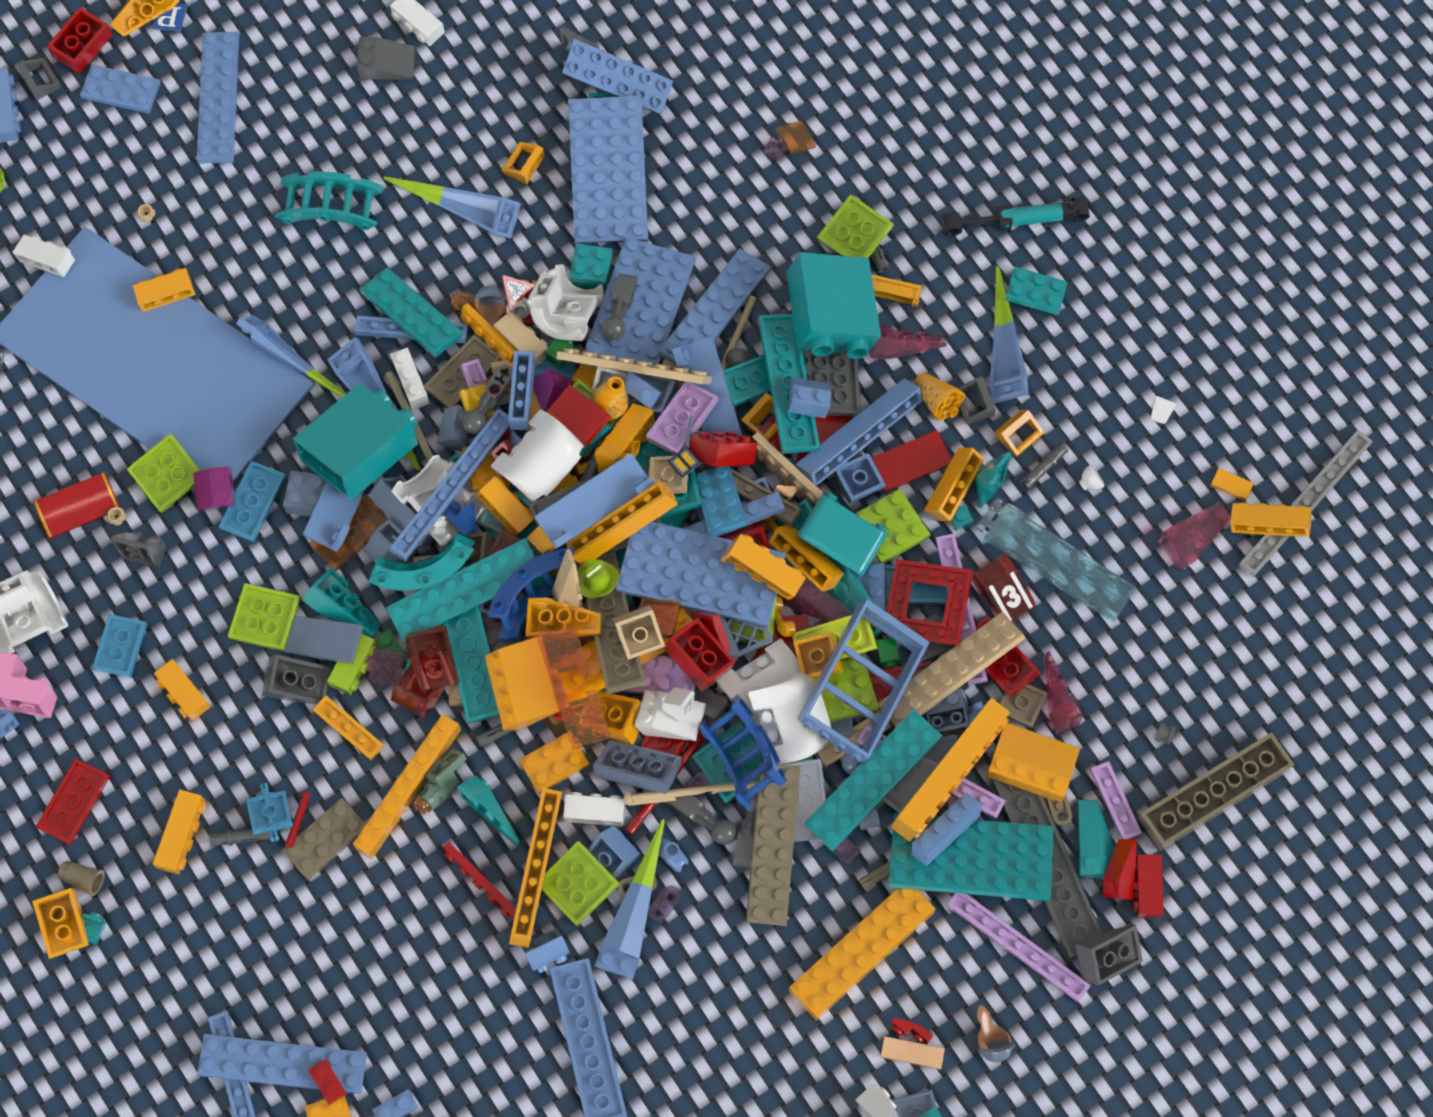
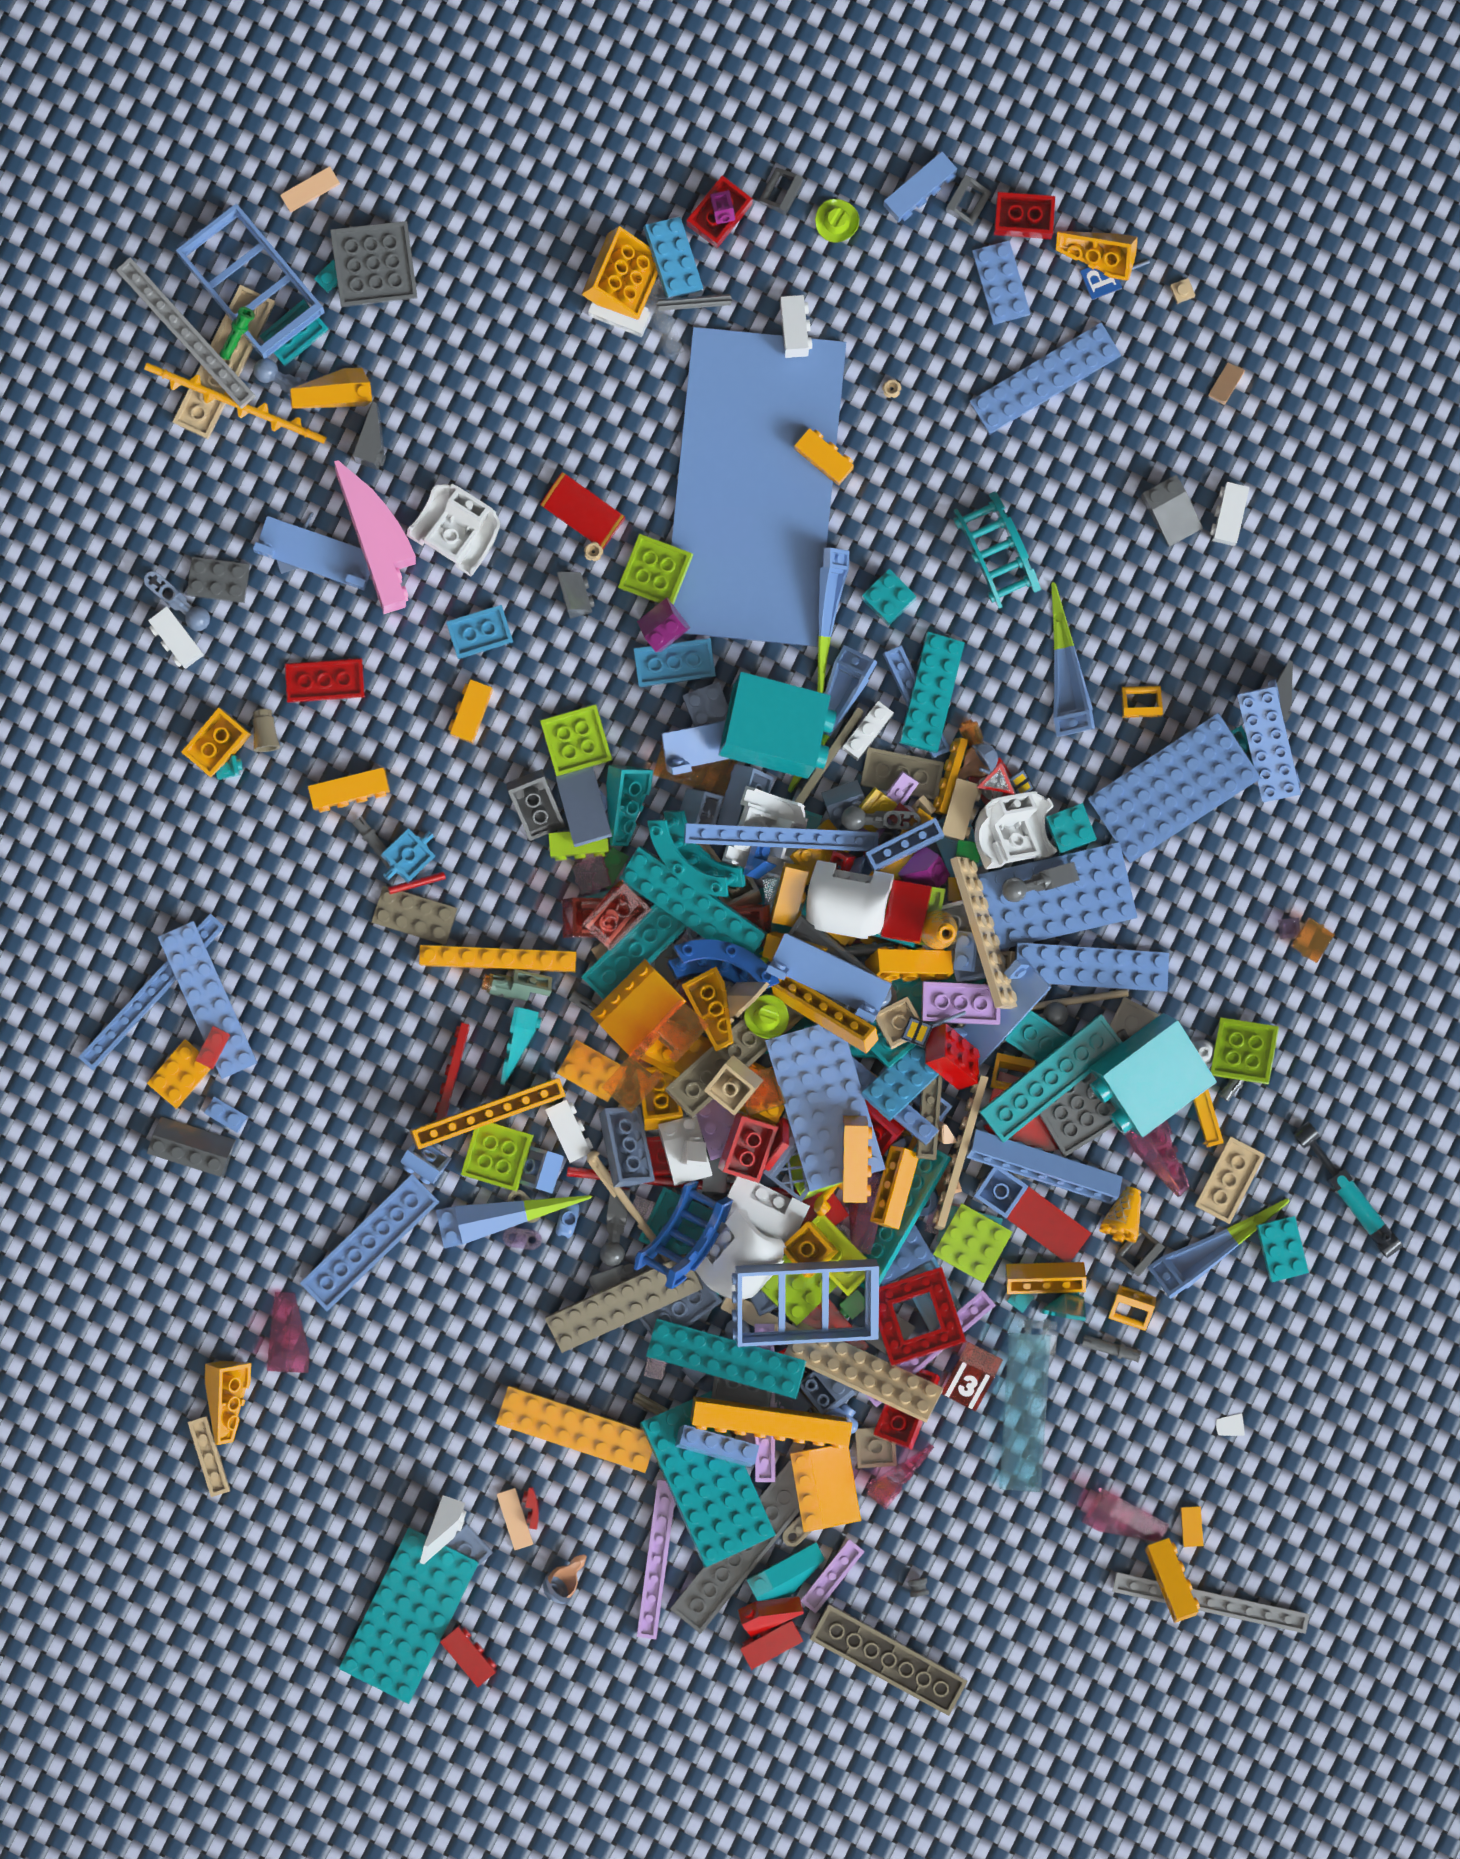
camera: 60 degrees right, 15 degrees up
light orange plate [313,696,384,760] -> none
medium blue slope [788,377,831,418] -> none
teal windscreen [797,491,889,576] -> none
dark grey slope [1075,924,1143,986] -> none
white brick [1079,465,1104,490] -> none
none -> teal brick [861,569,917,626]
none -> dark tan plate [1109,997,1159,1037]
none -> tan plate [1194,1137,1265,1224]

